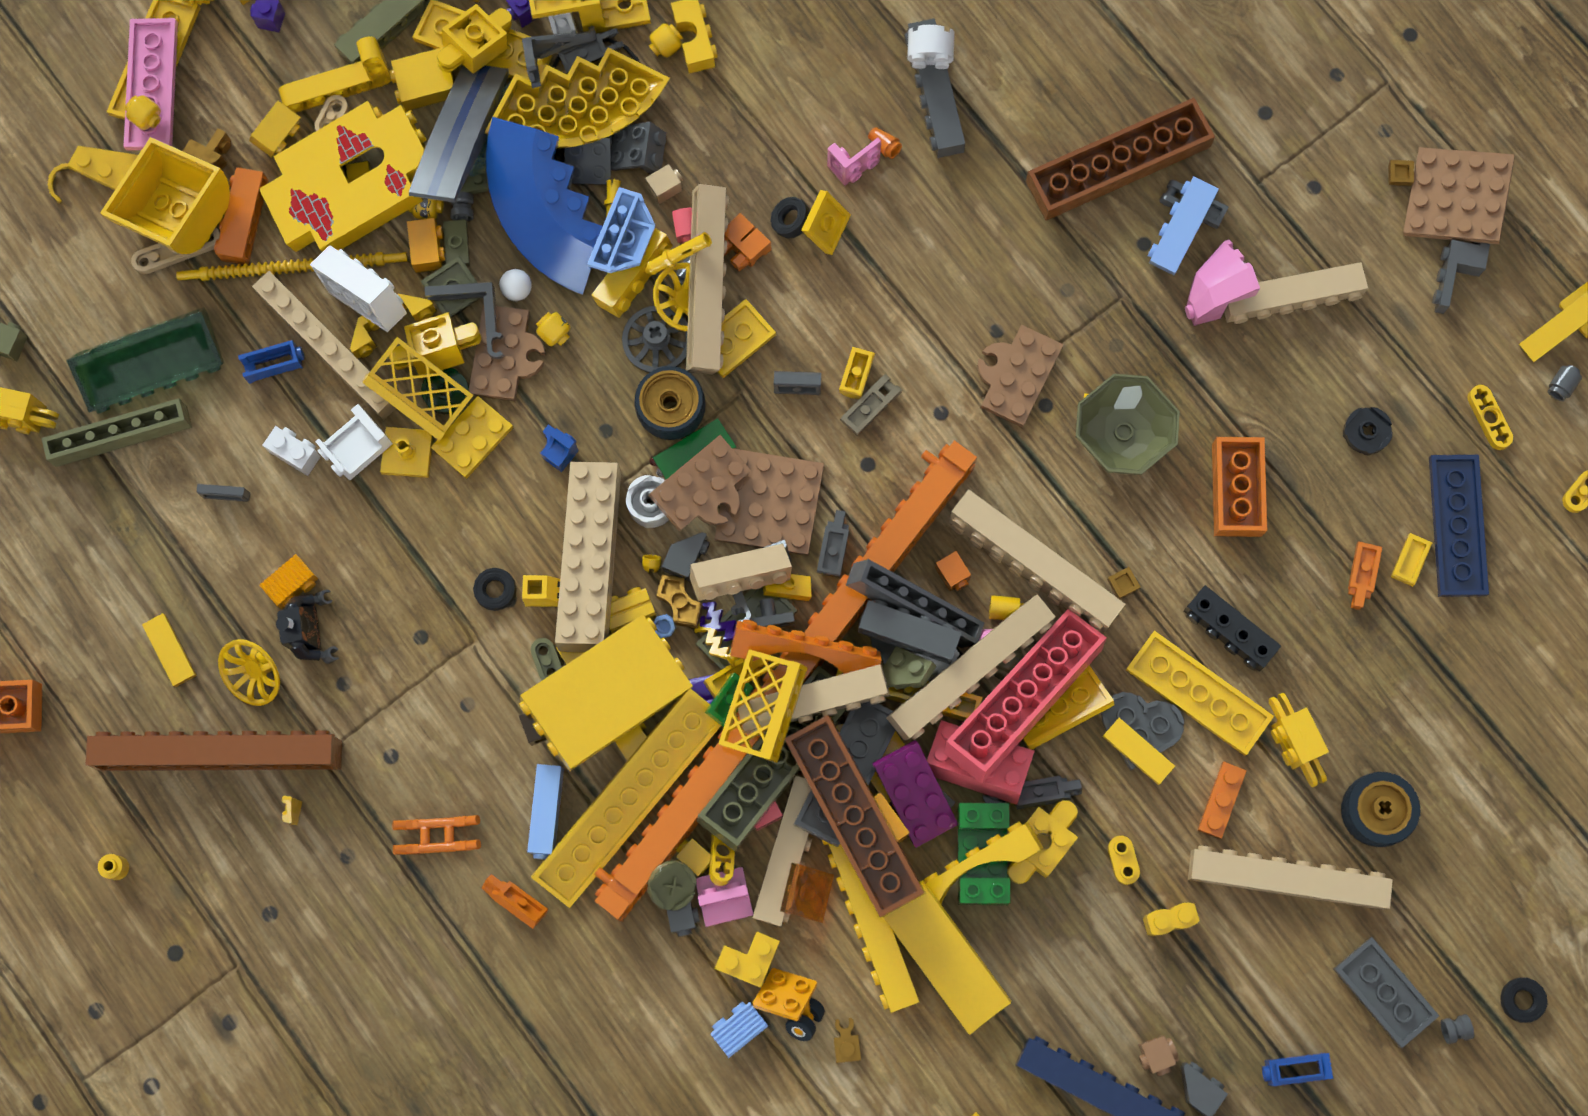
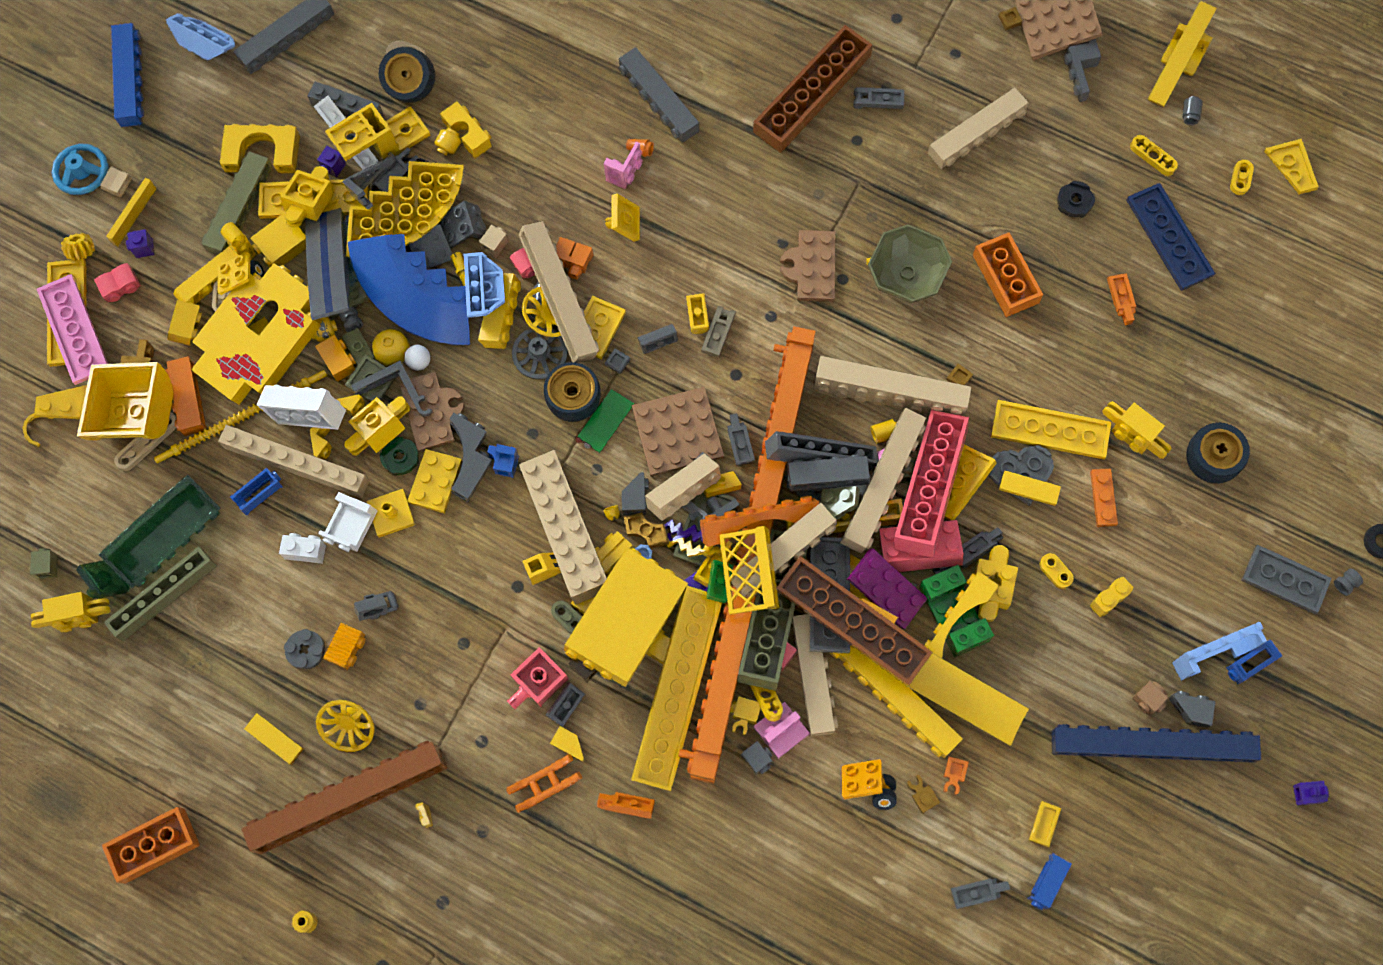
camera: 25 degrees left, 5 degrees down
yellow head [125,95,161,130] -> none
dark grey tile [196,484,250,502] -> none
black torso [276,590,339,664] -> none
yellow fence [362,337,474,441] -> none
black tyre [473,568,517,611] -> none
light blue brick [527,764,564,860] -> none
yellow head [536,312,571,346] -> none
white brick [626,475,669,528] -> none
yellow pin [647,232,712,275] -> none
medium nougat plate [648,435,751,532] -> none
olive tile [648,860,697,911] -> none
light blue brick [711,1002,768,1058] -> none
yellow brick [715,932,780,988] -> none
black tyre [770,197,810,238] -> none
clear orange tile [780,863,834,923] -> none
white brick [907,25,955,69] -> none
orange brick [935,551,971,591] -> none
light blue brick [1148,176,1219,275] -> none
black brick [1184,585,1281,672] -> none
bright pink brick [1185,240,1260,326] -> none
tan brick [1188,846,1393,910] -> none
yellow tile [1391,533,1433,587] -> none
none -> clear green tile [76,559,130,599]
none -> coral brick [94,263,141,302]
none -> yellow plate [218,252,265,295]
none -> dark grey plate [284,629,325,669]
none -> dark grey piece [354,591,399,621]
none -> yellow cylinder [372,329,410,367]
none -> dark grey arch [450,412,491,502]
none -> coral brick [507,647,569,710]
none -> dark grey brick [545,682,585,727]
none -> yellow tile [550,726,584,762]
none -> dark grey tile [605,348,631,374]
none -> orange plate [943,756,969,795]
none -> light blue hinge [1172,622,1267,681]

